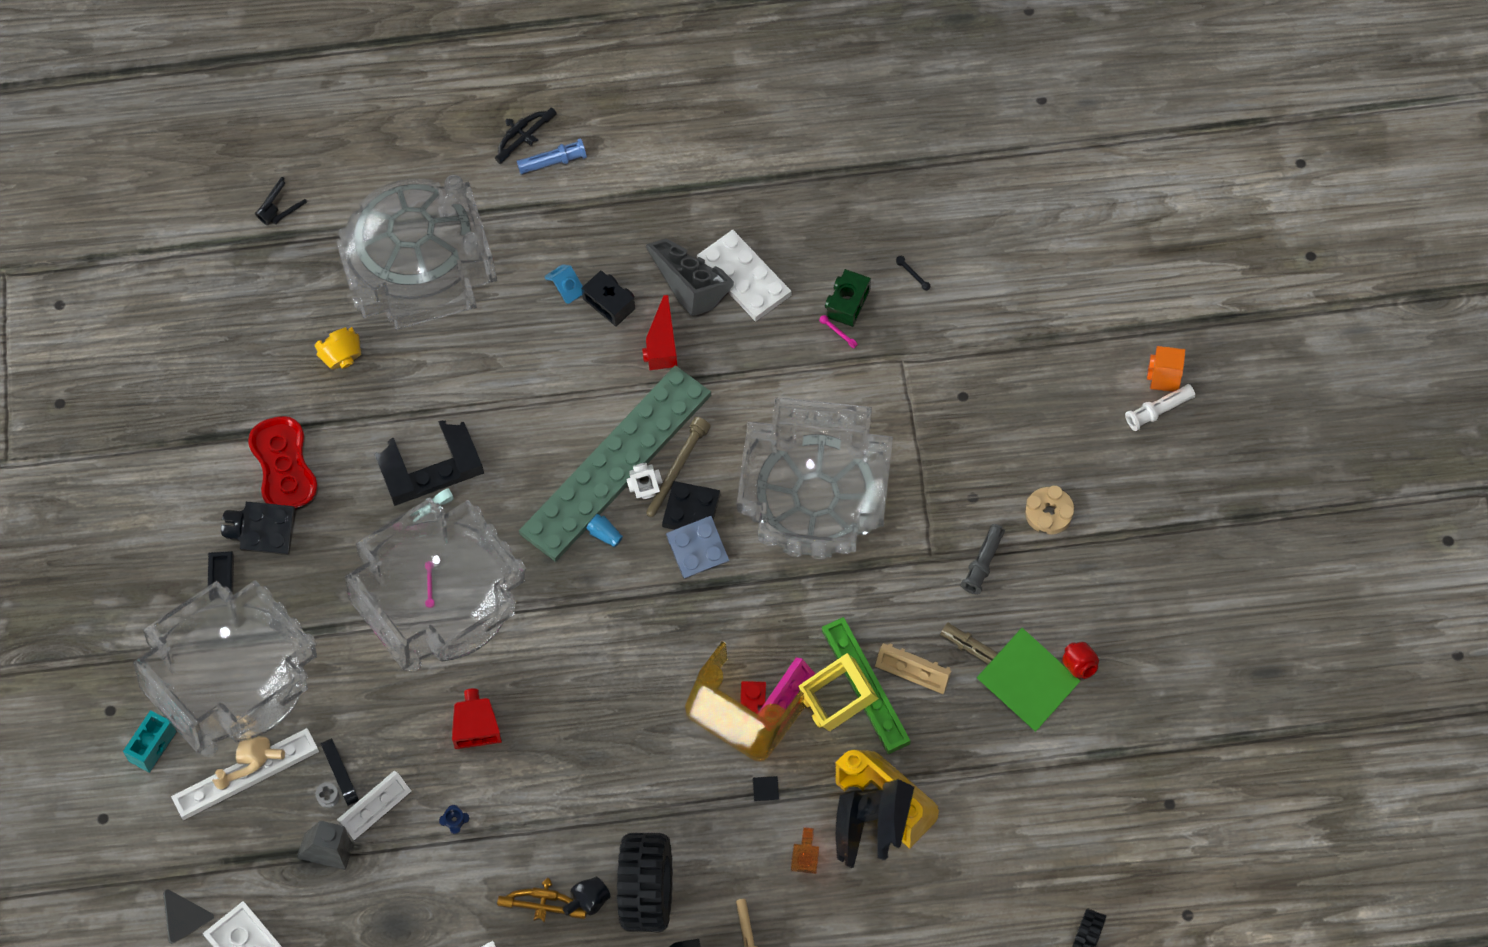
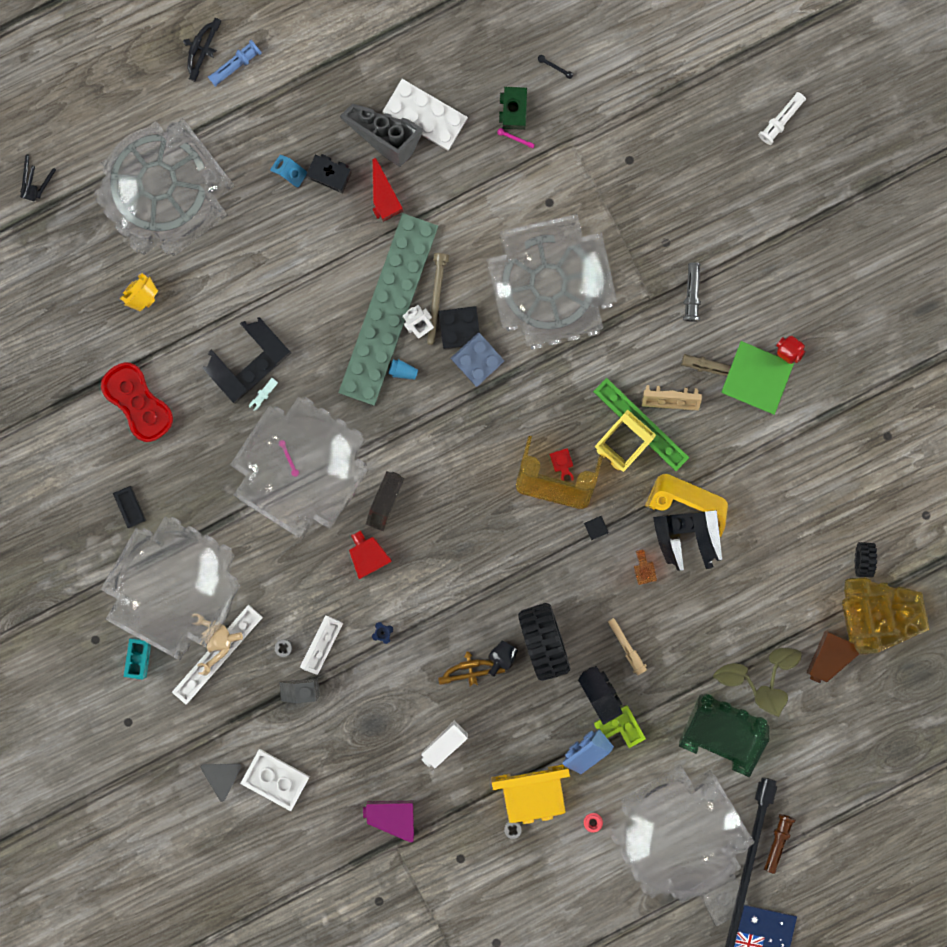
camera: 25 degrees left, 25 degrees up
black plate [221,501,295,555] -> none
black beam [320,738,359,806] -> none
dark pink plate [757,657,815,732] -> none
tan plate [1025,486,1074,534] -> none
orange brick [1147,346,1185,392] -> none
none -> clear smoke slope [366,471,404,531]

